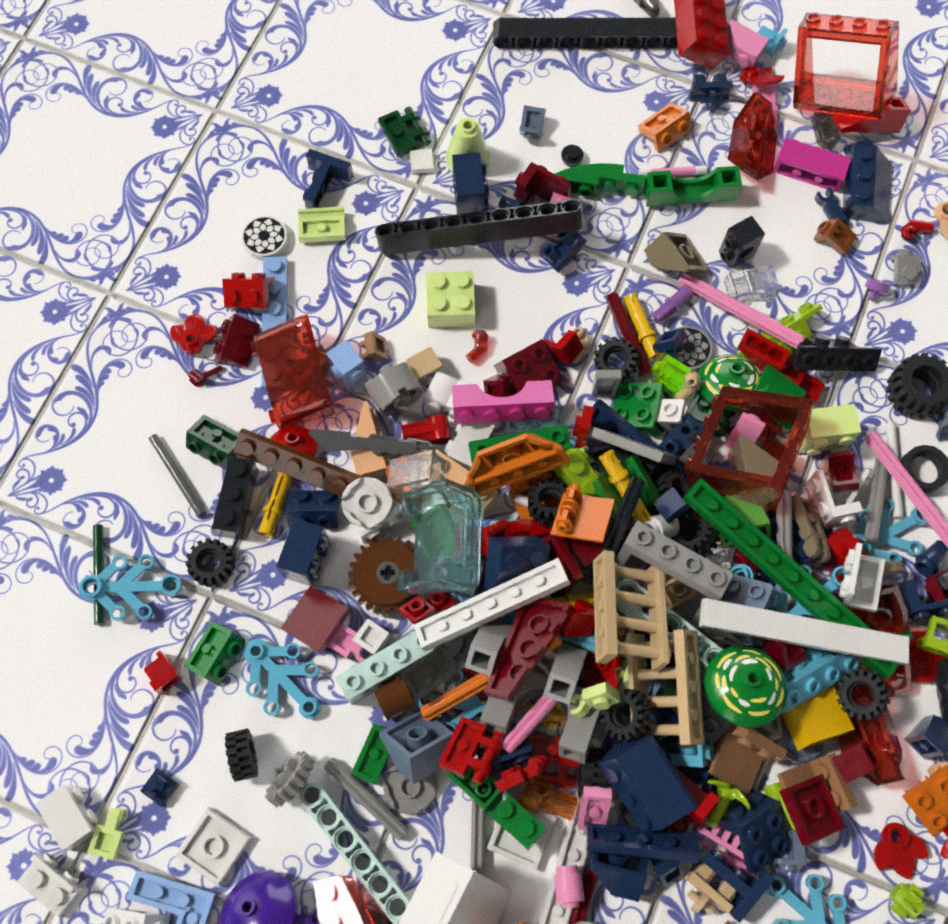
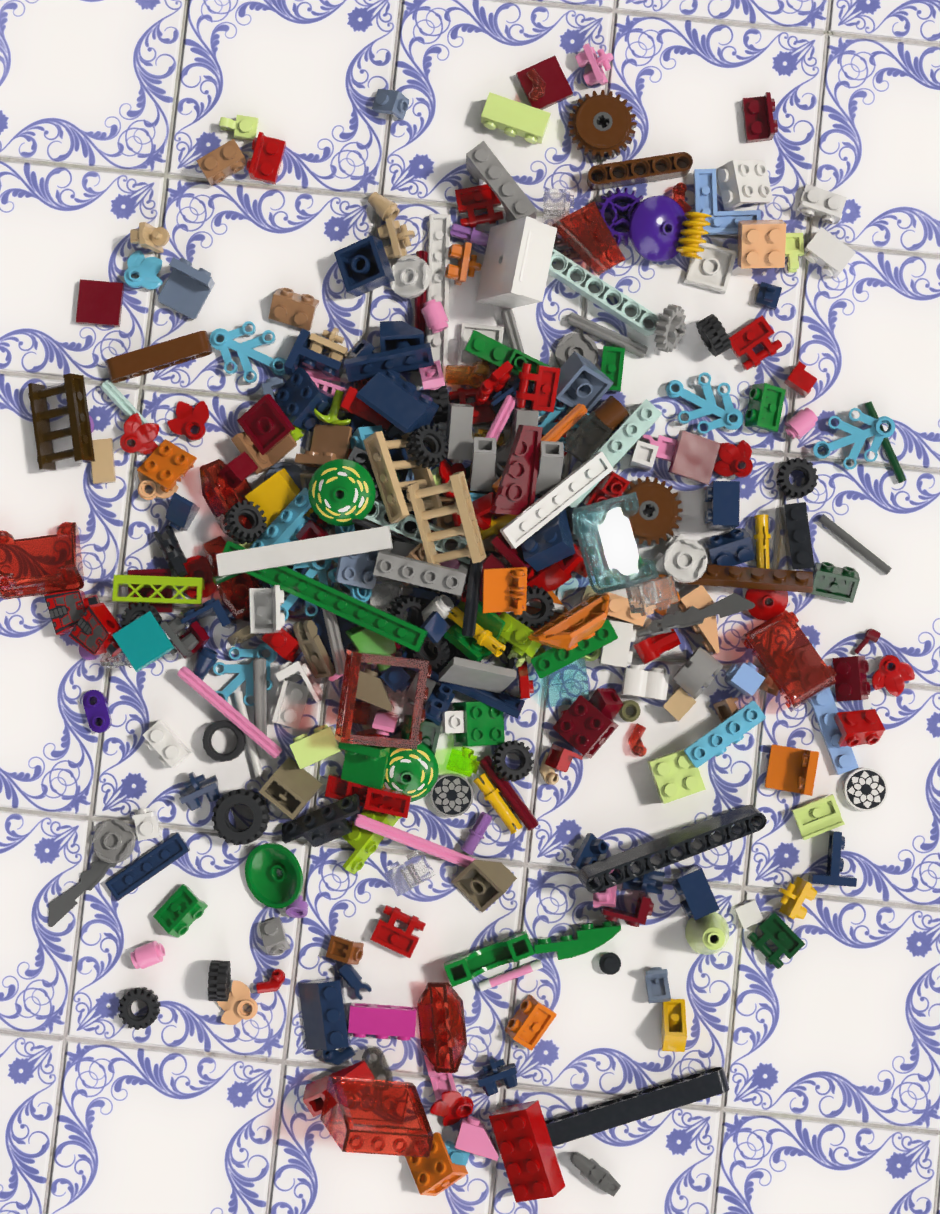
camera: 165 degrees right, 15 degrees up
dark pink arch [452,380,555,424] -> none
yellowish green plate [571,682,621,718] -> none
light grey tile [591,370,622,397] -> none
dark blue tile [653,328,687,359] -> none
tan arm [675,372,701,401] -> none
black brick [719,216,765,269] -> none
dark red bracket [827,451,860,492] -> none
lime gear [889,882,926,919] -> none
none -> green dish [245,843,303,908]
none -> dark tan slope [259,757,323,820]
none -> red plate [370,905,426,958]
none -> orange bracket [405,1132,468,1196]
none -> olive plate [619,700,641,722]
none -> yellow slope [661,999,687,1052]
none -> yellow piece [676,211,712,260]
none -> medium azure bracket [684,701,766,768]
none -> red plate [713,440,753,478]
none -> red plate [729,315,782,371]
none -> light nougat brick [737,220,786,269]
none -> orange bracket [764,744,819,796]
none -> yellow hips [778,876,817,919]
none -> bright pink brick [785,407,818,439]

